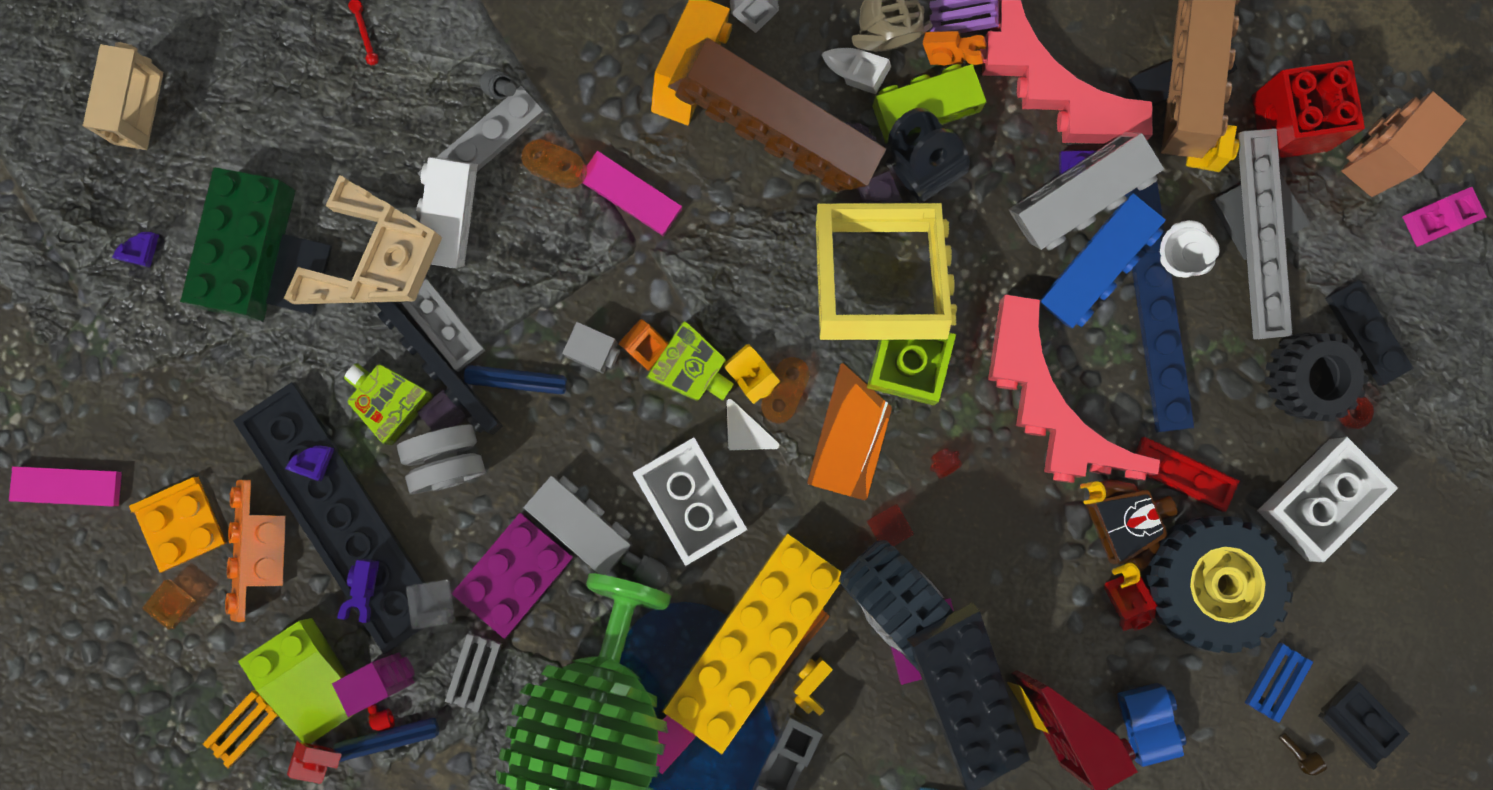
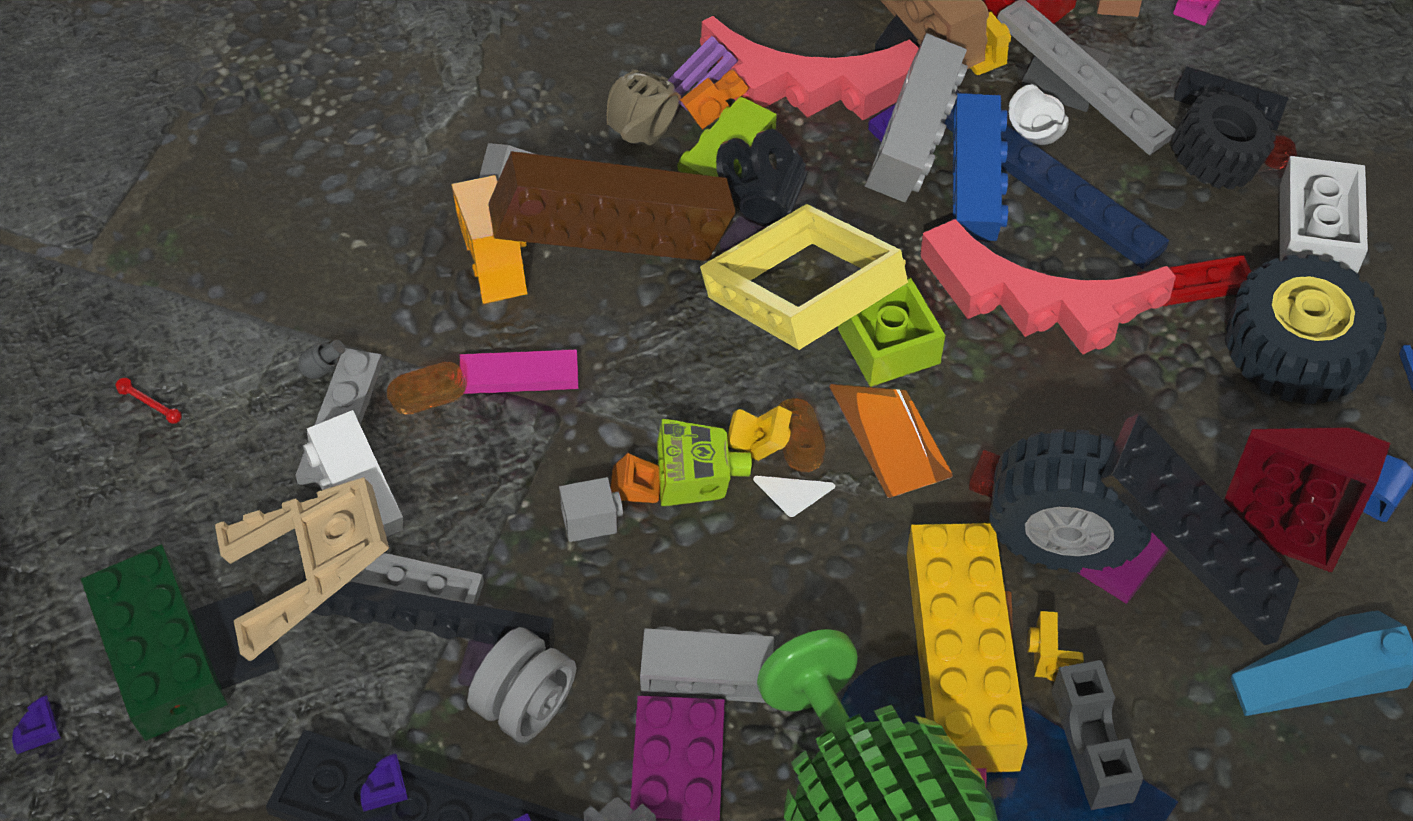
camera: 35 degrees left, 30 degrees down
torso [344,363,434,446] -> none
dark blue axle [464,365,567,394] -> none
white brick [633,437,747,566] -> none
white plate [822,48,891,94] -> none
clear red plate [930,448,962,479] -> none
yellow sticker [1007,682,1049,733] -> none
torso [1080,479,1178,588] -> none
red bracket [1104,576,1157,631] -> none

